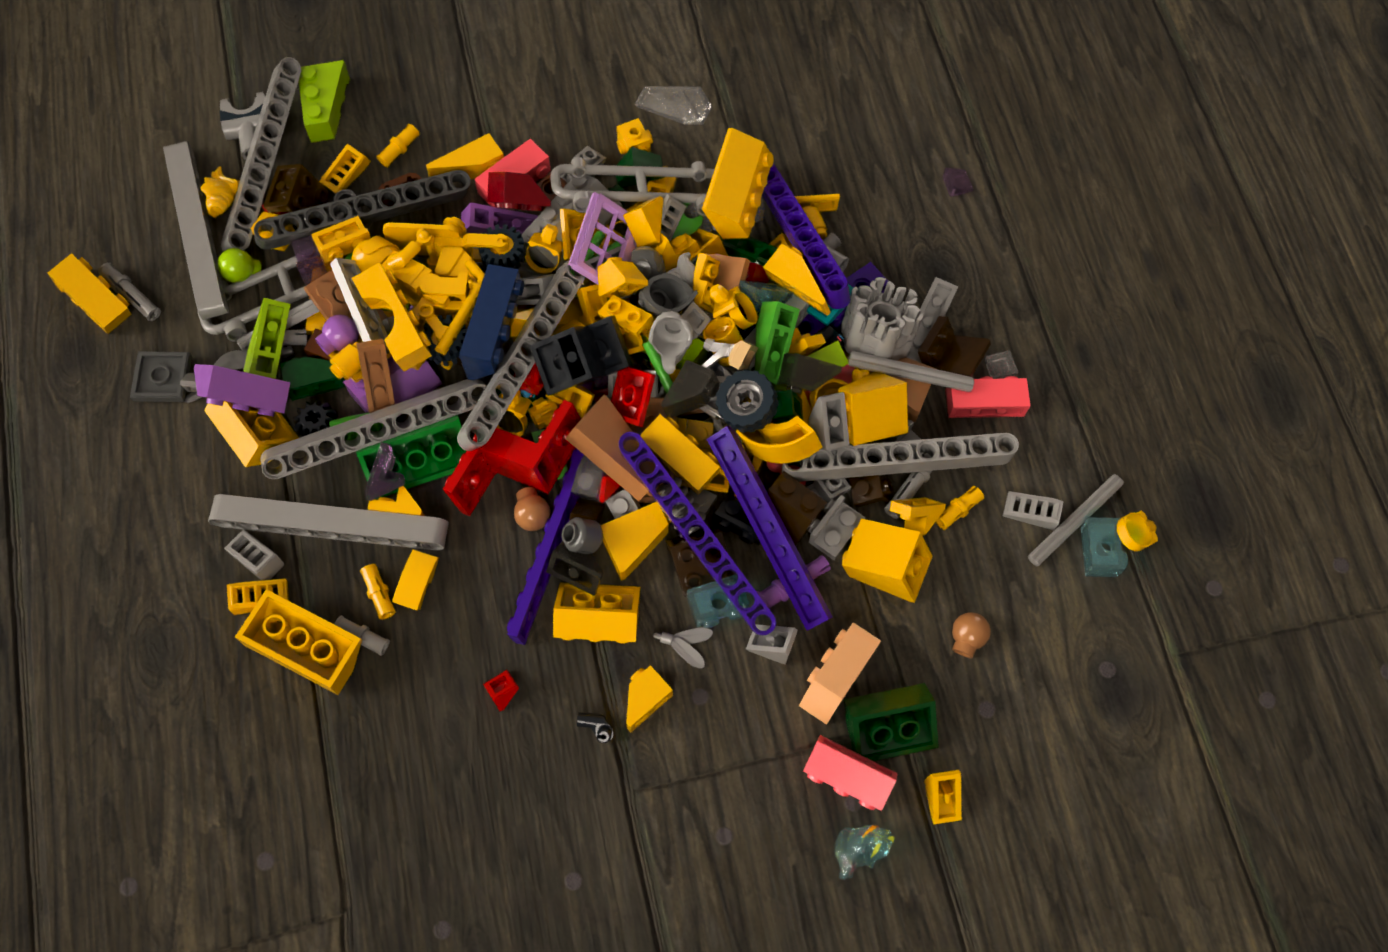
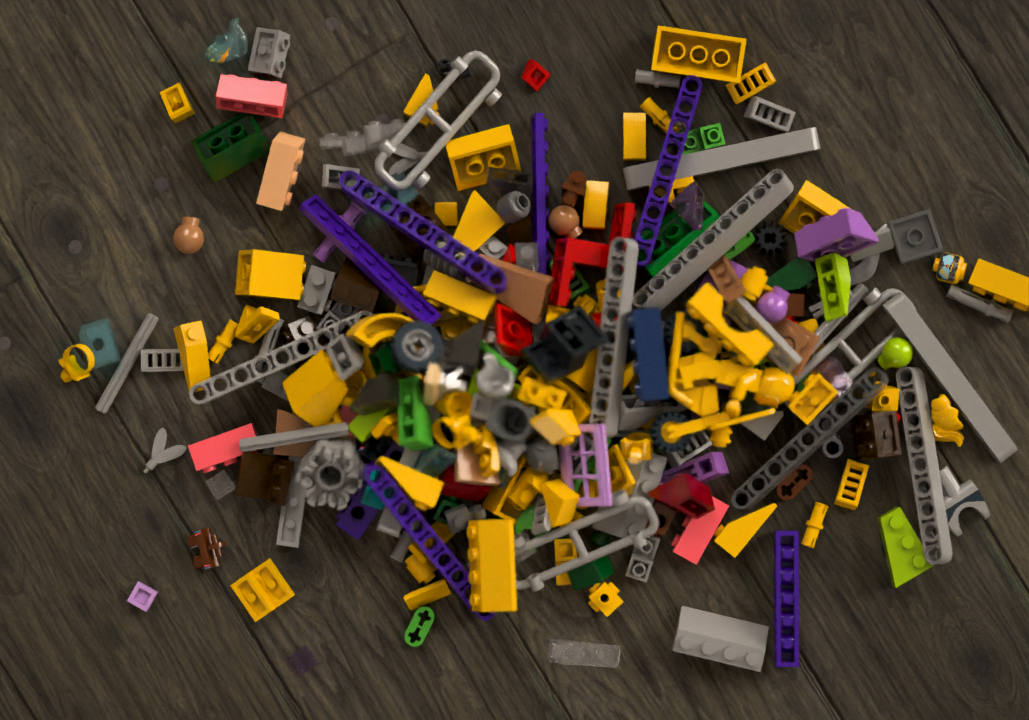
camera: 165 degrees right, 20 degrees up
none -> lavender plate [127,581,158,612]
none -> light grey piece [143,428,186,474]
none -> yellow slope [174,321,211,392]
none -> reddish brown hips [187,527,226,570]
none -> yellow slope [230,558,295,622]
none -> light grey bracket [248,27,290,78]
none -> clear slope [319,119,405,156]
none -> light grey bar [374,51,502,190]
none -> bright green beam [404,606,435,647]
none -> yellow slope [434,202,458,226]
none -> dark grey plate [443,504,487,534]
none -> reddish brown hips [561,171,587,208]
none -> yellow slope [583,181,609,230]
none -> dark purple beam [635,75,702,269]
none -> light grey slope [671,605,769,672]
none -> bright green slope [677,123,726,155]
none -> dark purple brick [773,530,799,667]
none -> head [933,253,967,284]

